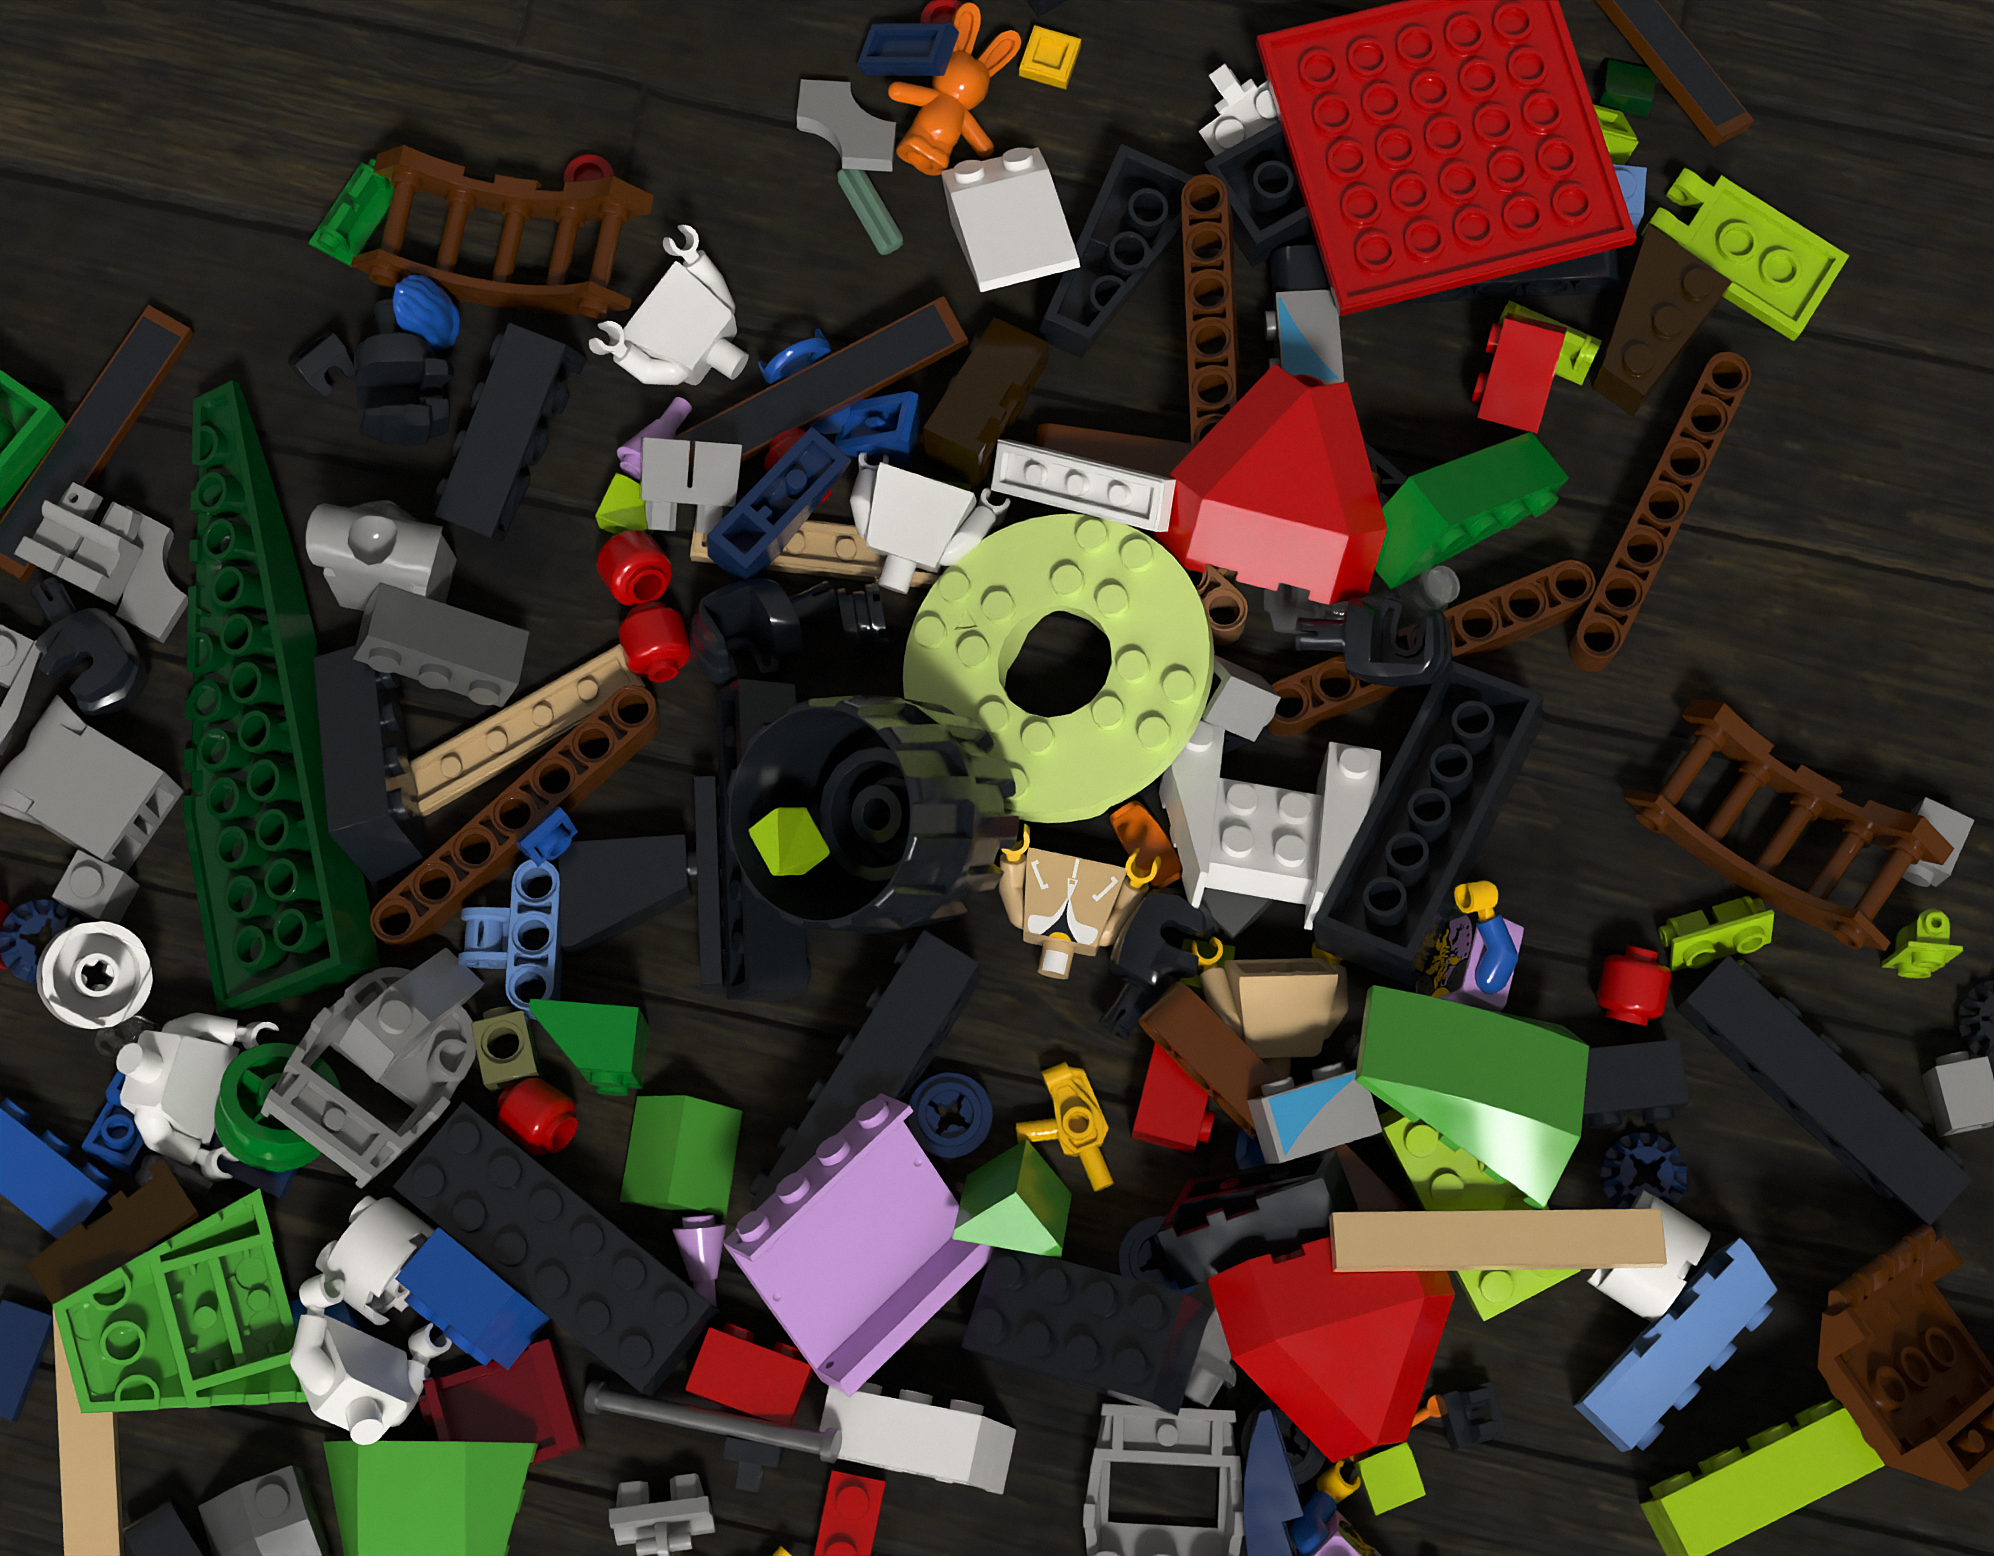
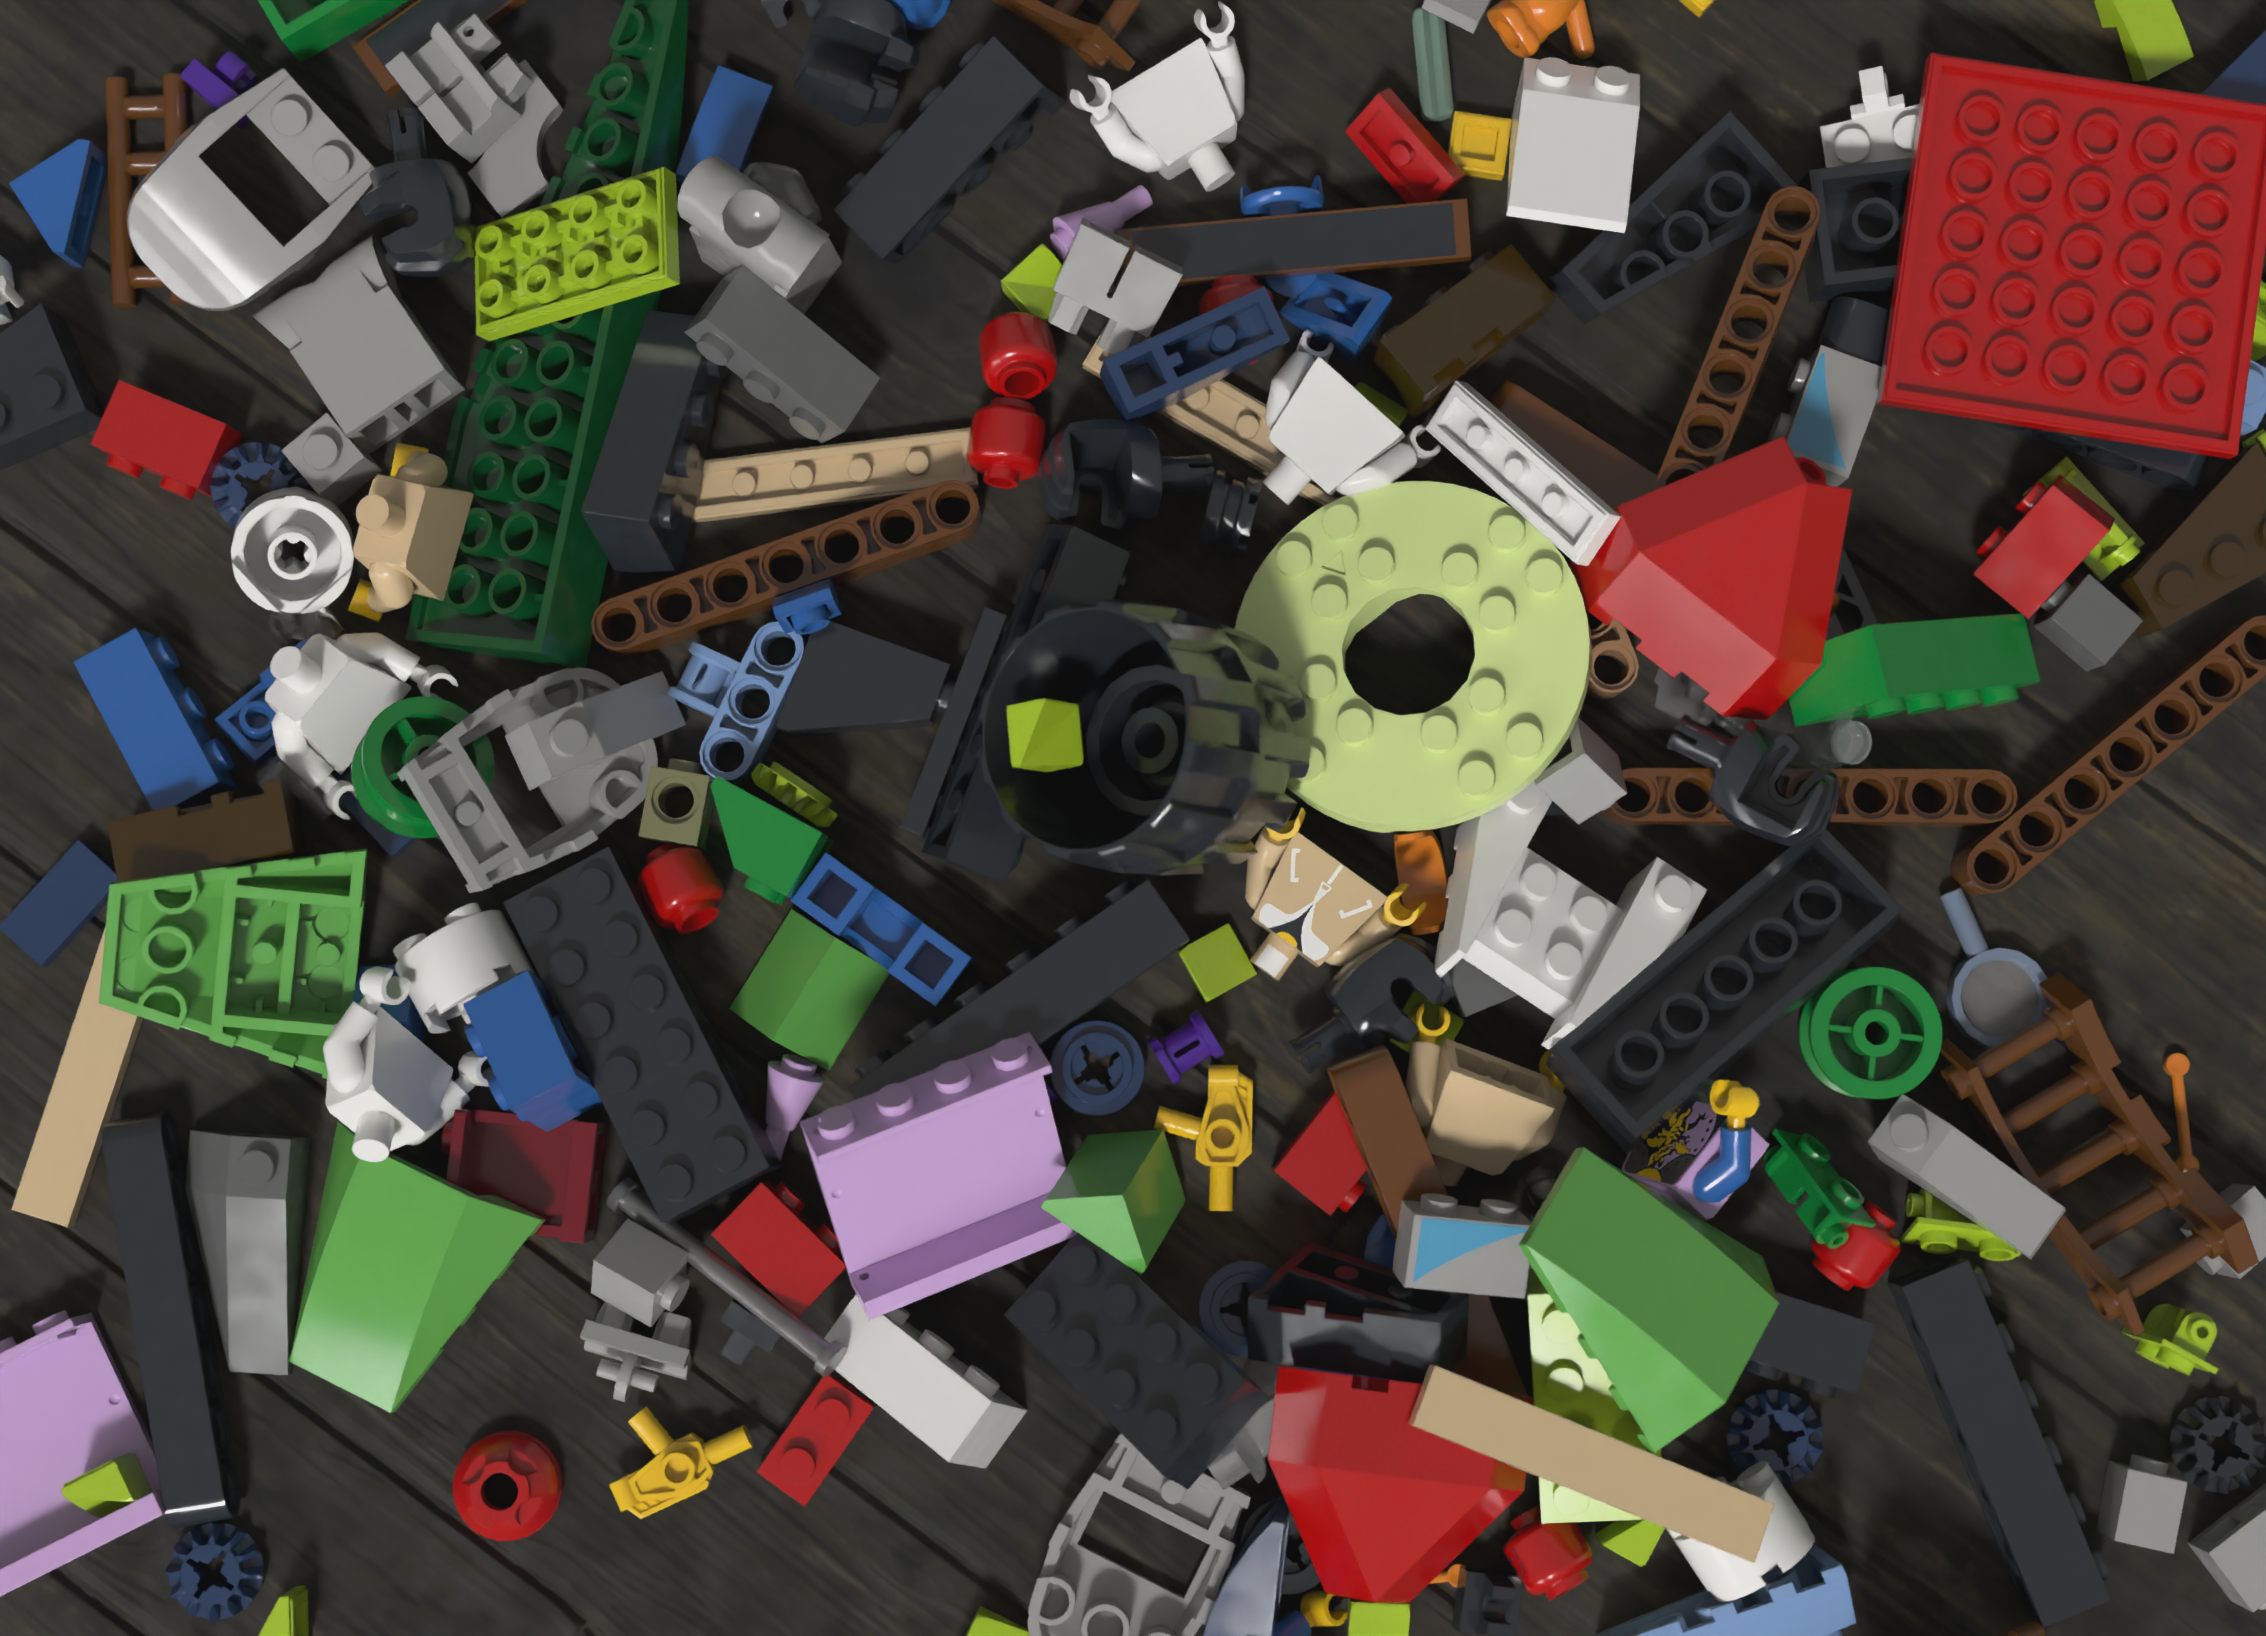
camera: 25 degrees right, 10 degrees up
none -> tan torso [348,442,474,622]
none -> lime tile [475,167,680,341]
none -> light grey brick [591,1219,690,1327]
none -> blue slope [676,65,773,183]
none -> lime gear [751,762,837,827]
none -> blue arch [790,853,975,1007]
none -> dark purple bush [1147,1009,1224,1085]
none -> lime slope [1177,923,1257,1003]
none -> red plate [1345,88,1466,204]
none -> yellow tile [1447,111,1512,181]
none -> red head [1504,1505,1594,1601]
none -> lime slope [1594,1520,1665,1567]
none -> green hinge [1764,1129,1875,1249]
none -> green wheel [1798,967,1942,1099]
none -> light grey slope [1868,1094,2066,1259]
none -> piece [1939,887,2048,1047]
none -> dark grey brick [2034,574,2143,672]
none -> orange hinge [2162,1053,2200,1173]

